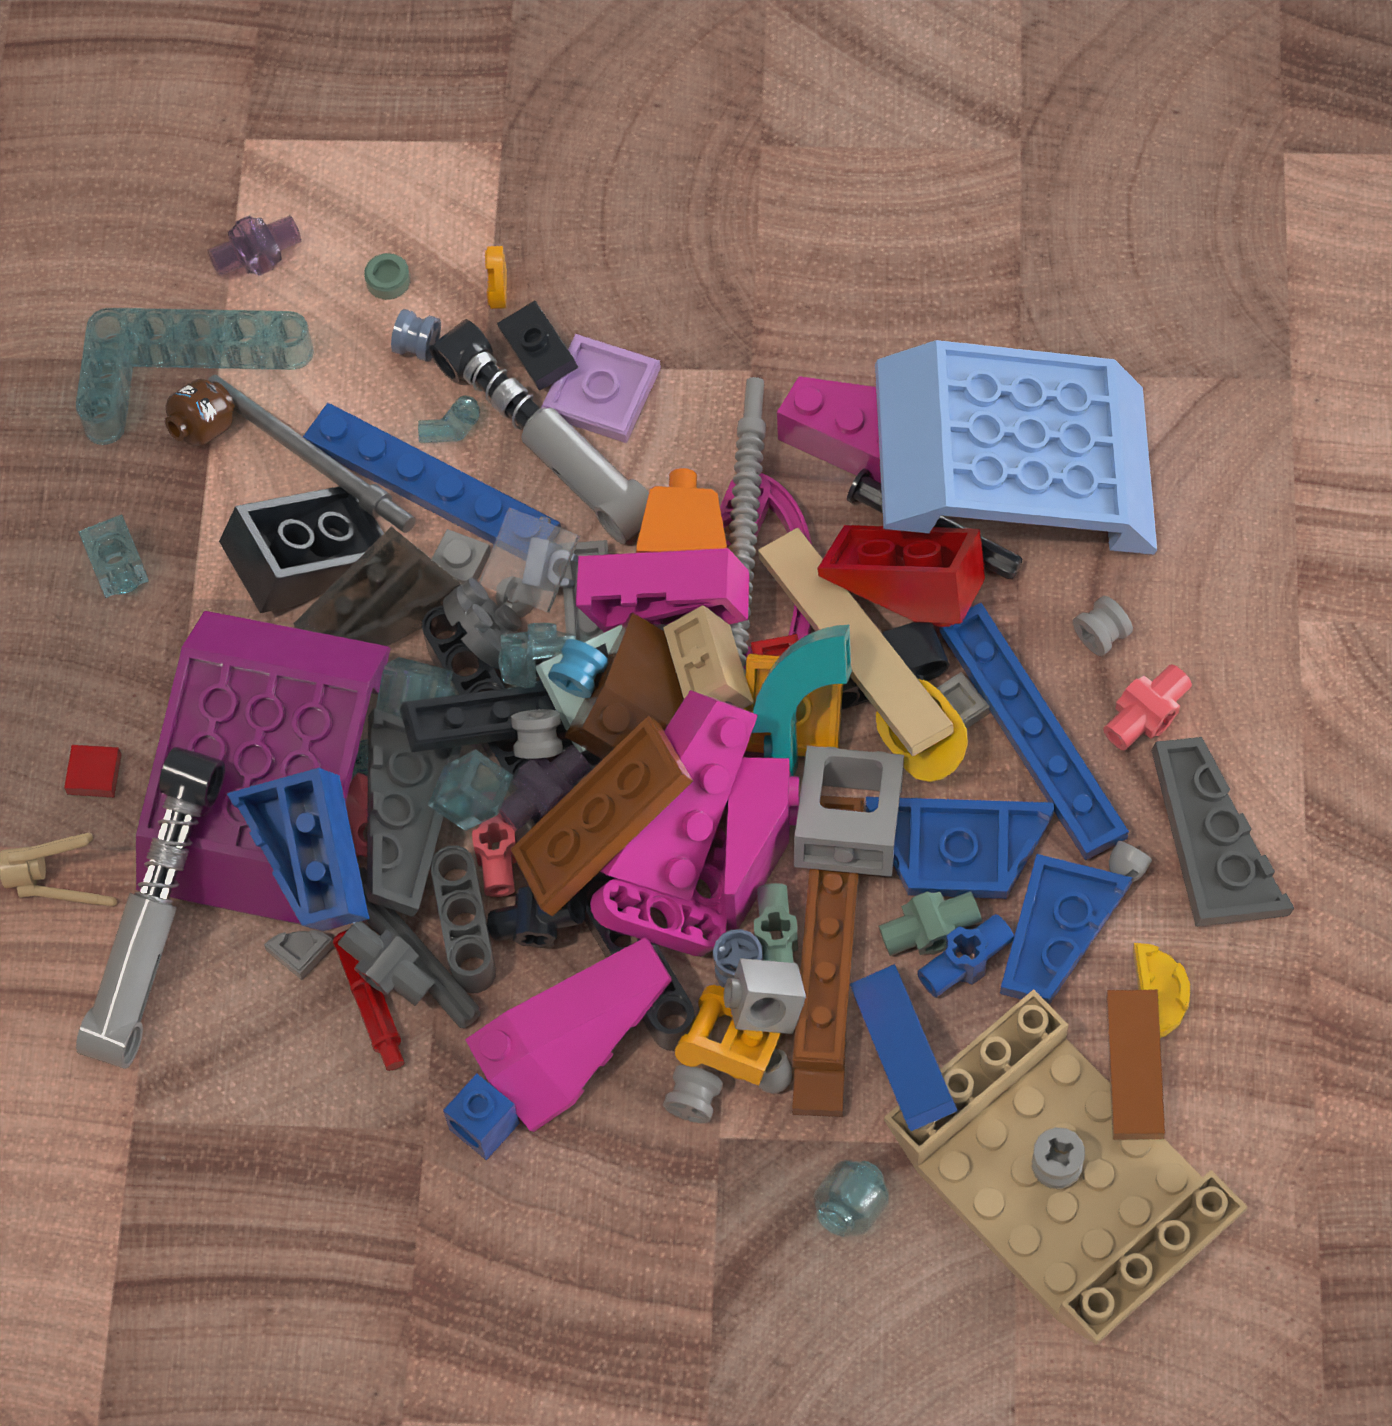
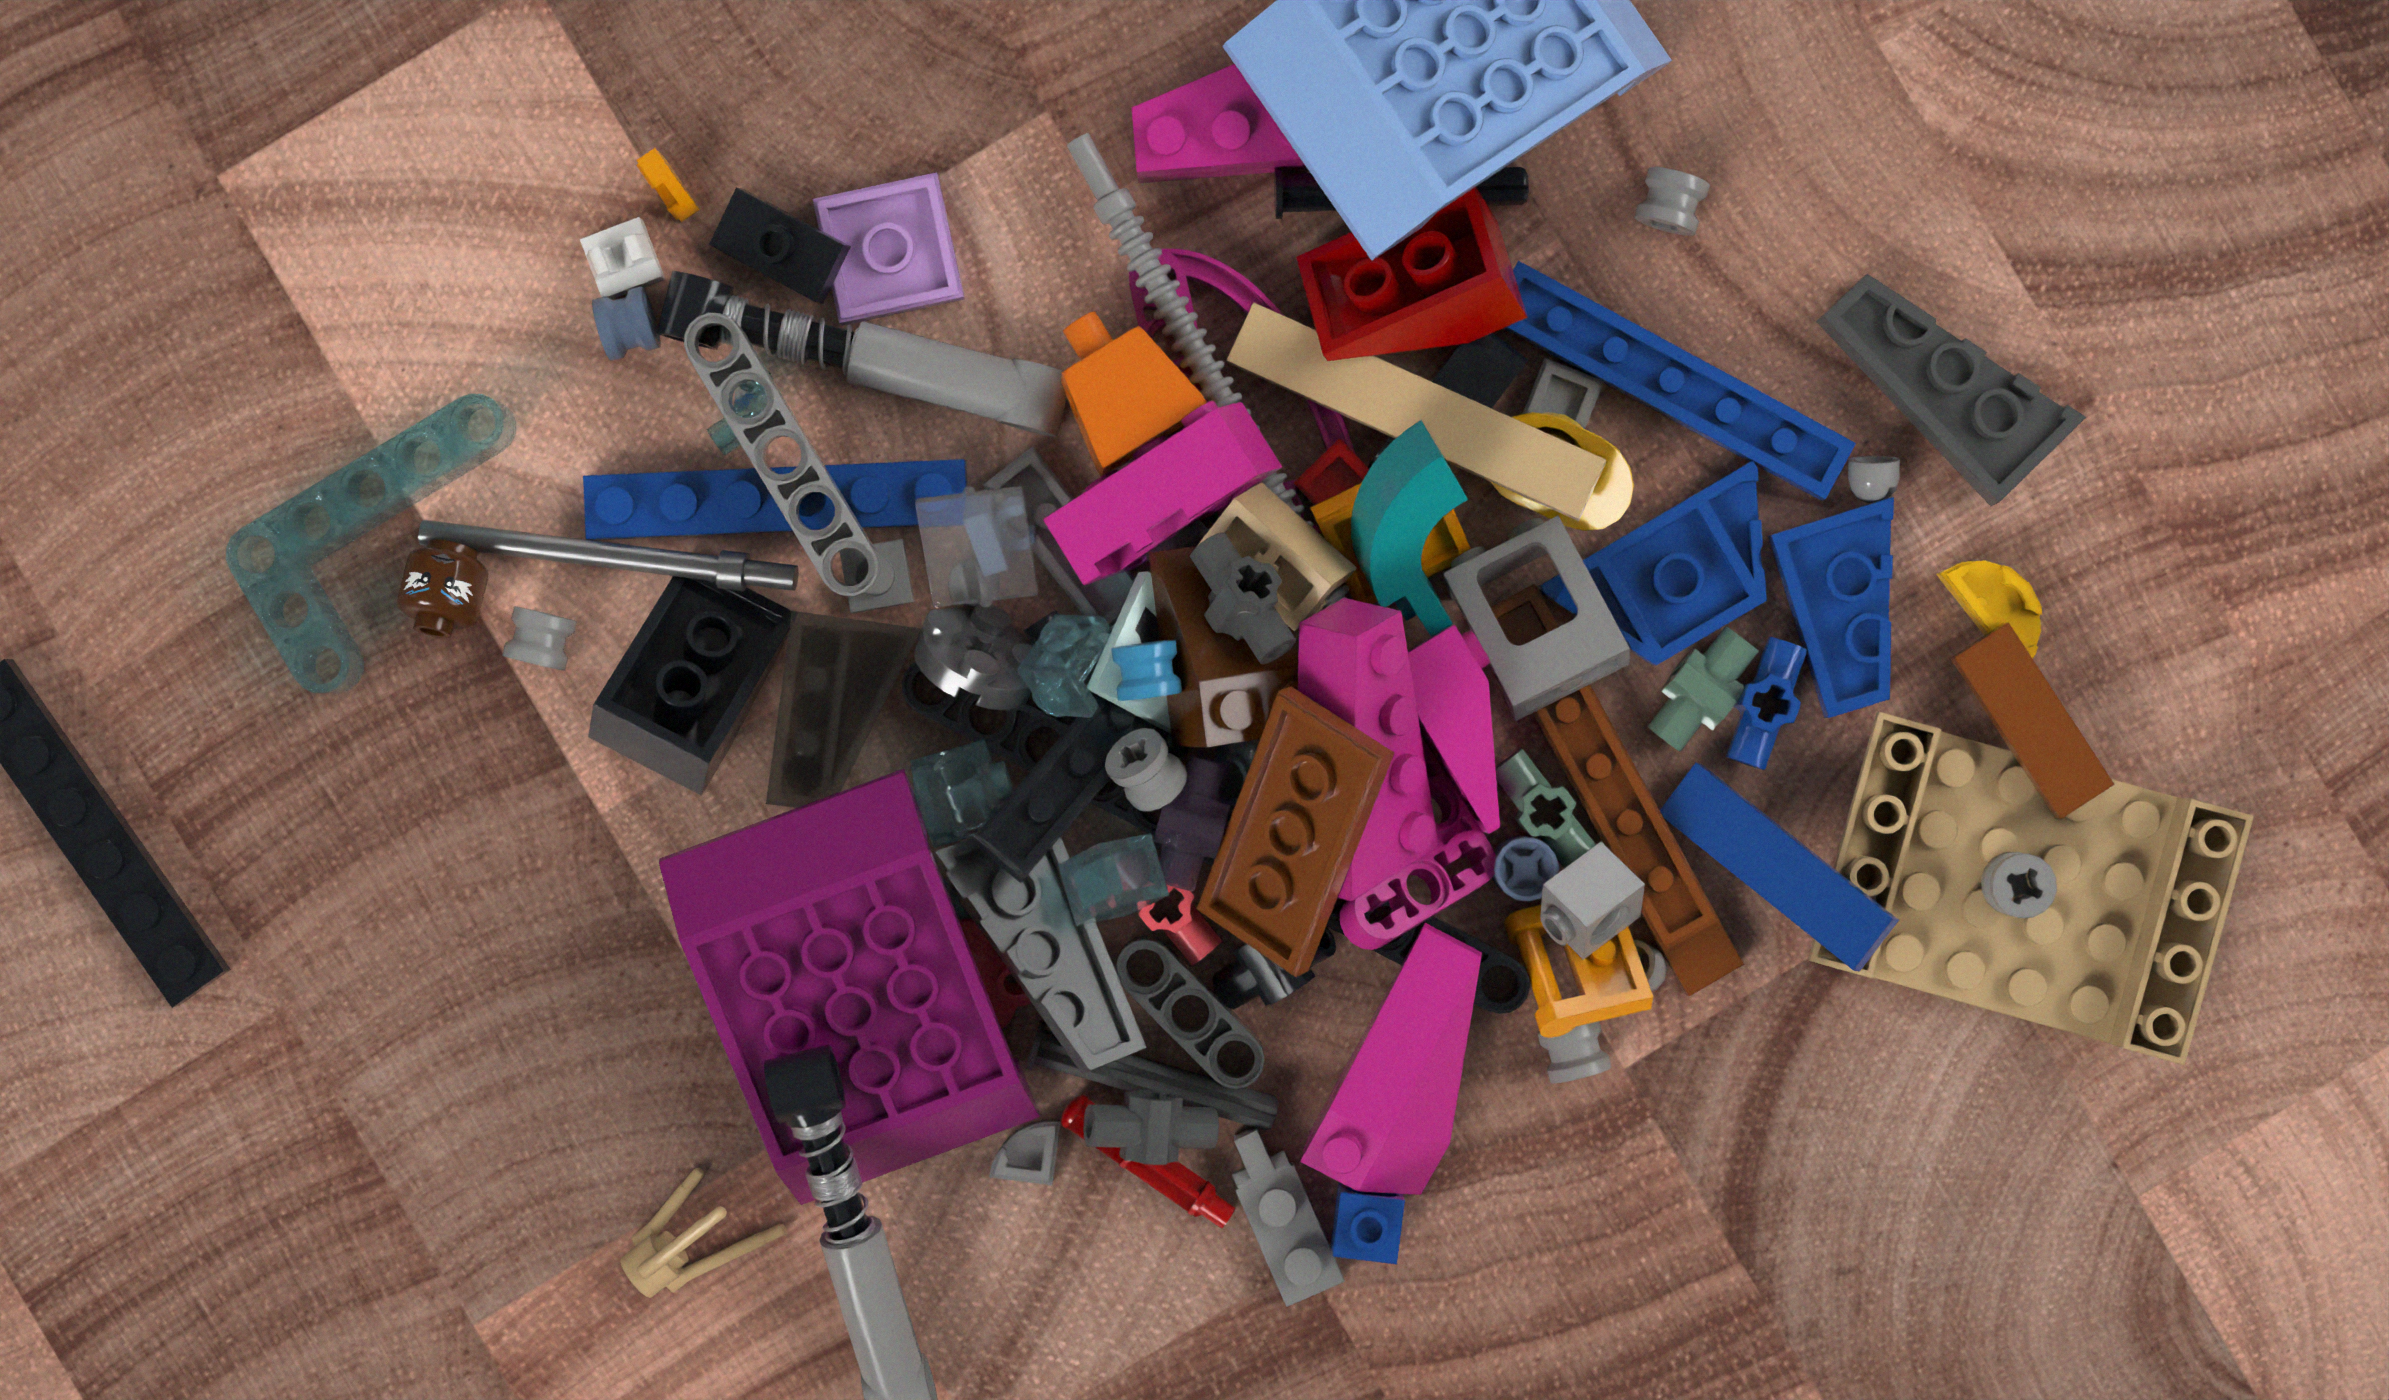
camera: 35 degrees left, 25 degrees up
red tile [64,745,122,798] -> none
clear light blue brick [78,514,149,598] -> none
clear purple axle [208,215,302,277] -> none
blue wedge [227,768,369,931] -> none
sand green tile [364,253,411,300] -> none
clear light blue head [814,1160,889,1237] -> none
coral axle [1103,664,1192,750] -> none
none -> light grey wheel [502,606,577,671]
none -> white tile [580,217,665,300]
none -> light grey beam [684,313,880,596]
none -> dark grey axle [1190,533,1297,664]
none -> light grey hinge [1232,1127,1345,1307]

